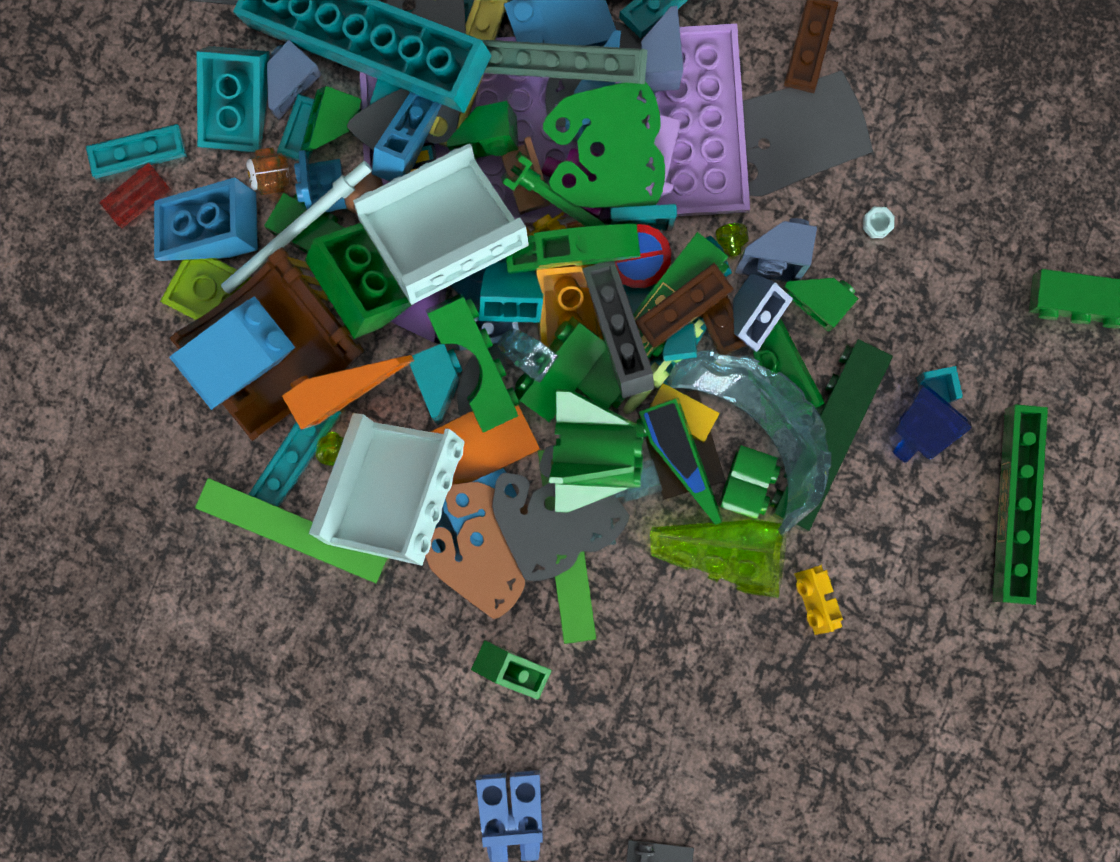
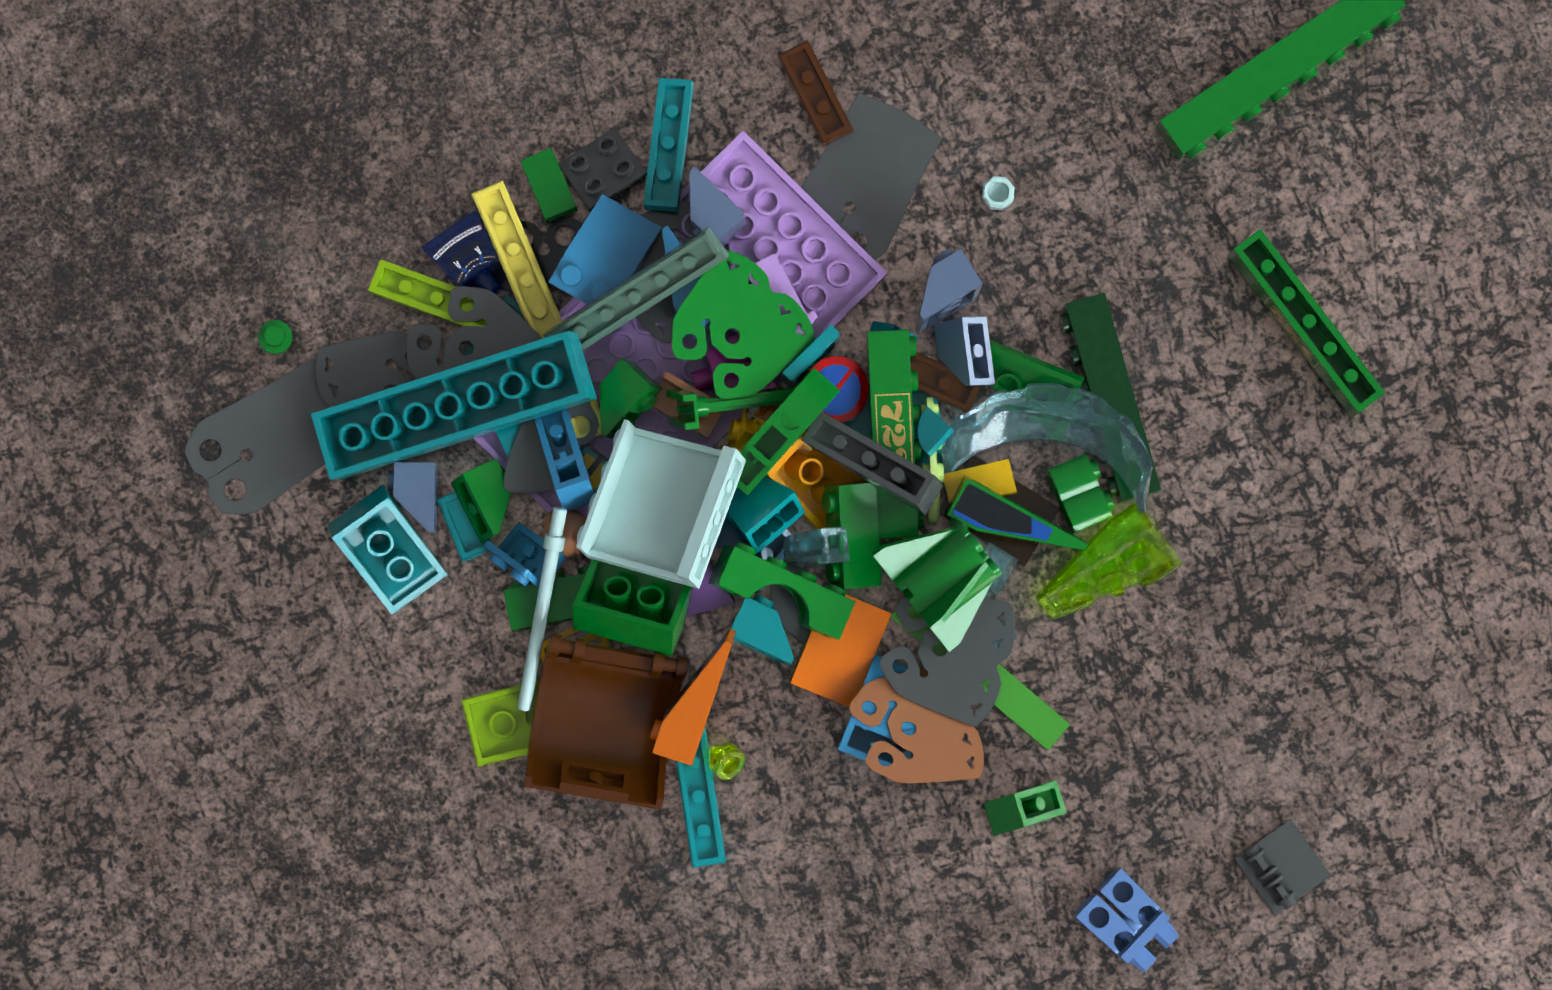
camera: 50 degrees left, 0 degrees up
teal tile [85,124,187,179] -> none
clear red tile [99,163,171,229] -> none
dark azure slope [154,177,258,261] -> none
dark azure slope [169,296,295,410] -> none
bright green tile [195,478,387,584] -> none
clear orange head [246,147,291,195] -> none
light aqua panel [309,413,465,566] -> none
reddish brown tile [635,263,734,349] -> none
clear neon green tile [715,223,749,256] -> none
green slope [782,278,859,332] -> none
yellow hinge [794,565,844,635] -> none
clear blue torso [892,382,972,463] -> none
teal panel [916,366,963,408] -> none

